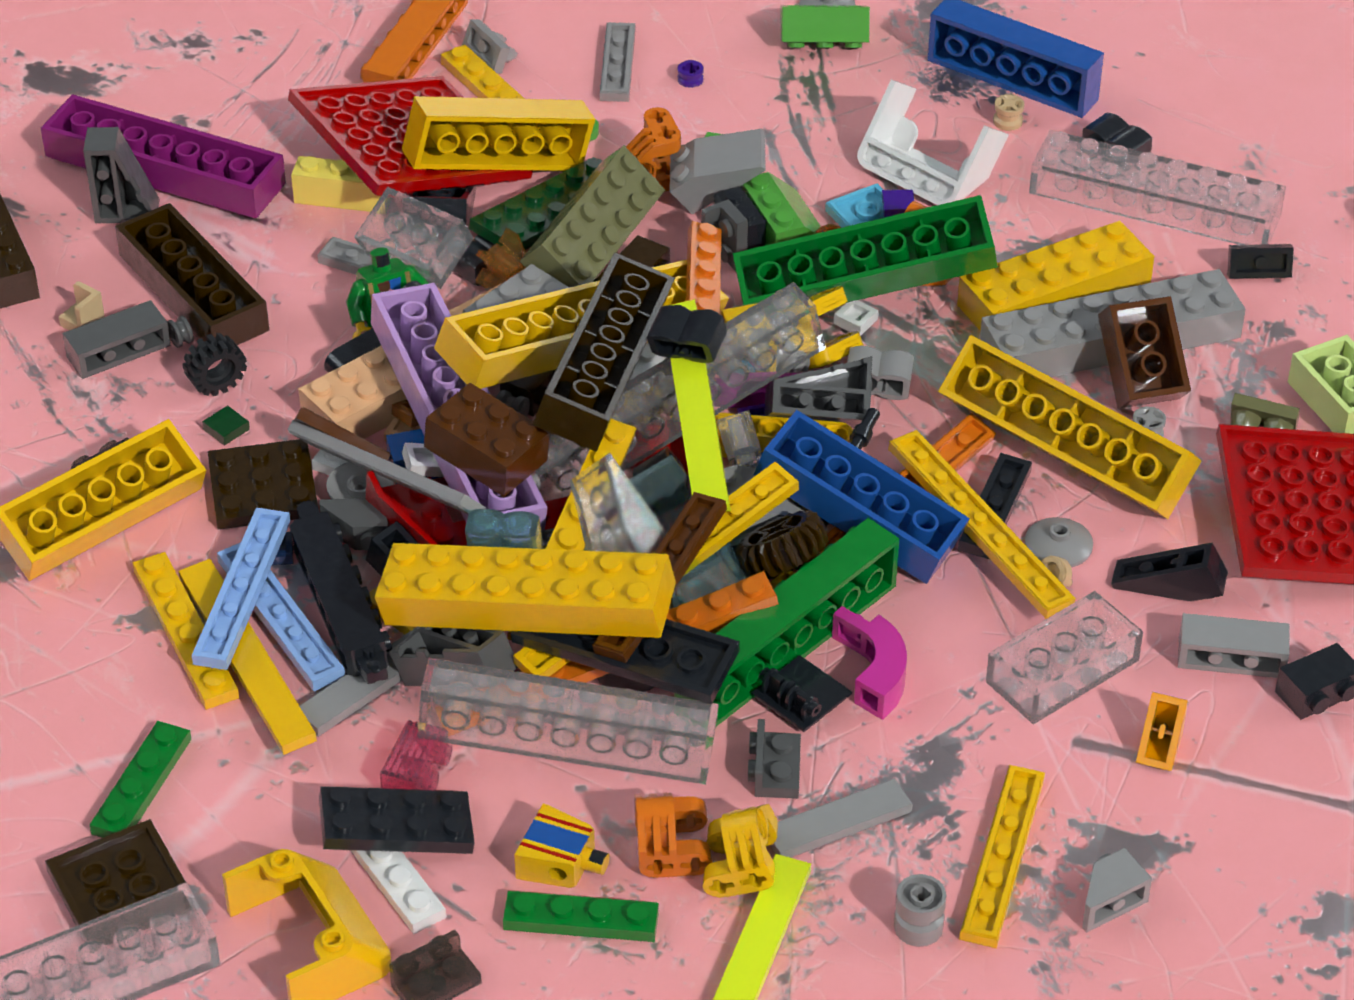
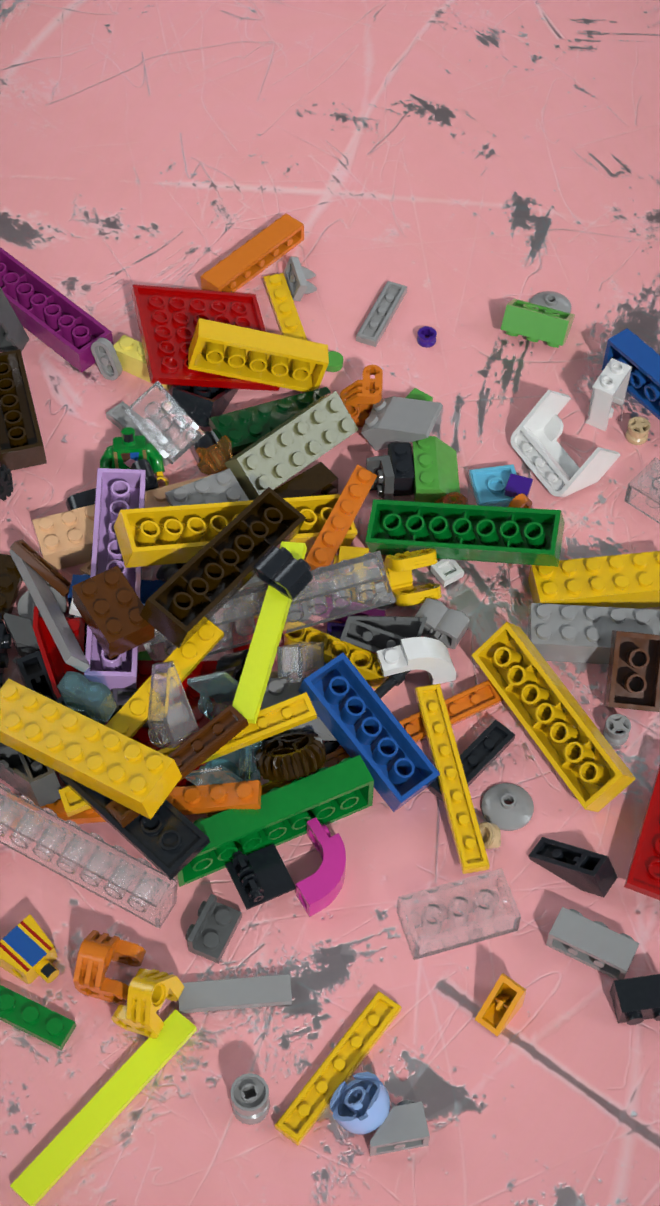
camera: 20 degrees right, 10 degrees up
none -> light grey plate [91,338,123,380]
none -> light blue cylinder [330,1072,390,1135]
none -> white arch [377,637,456,685]
none -> white window [585,358,632,431]

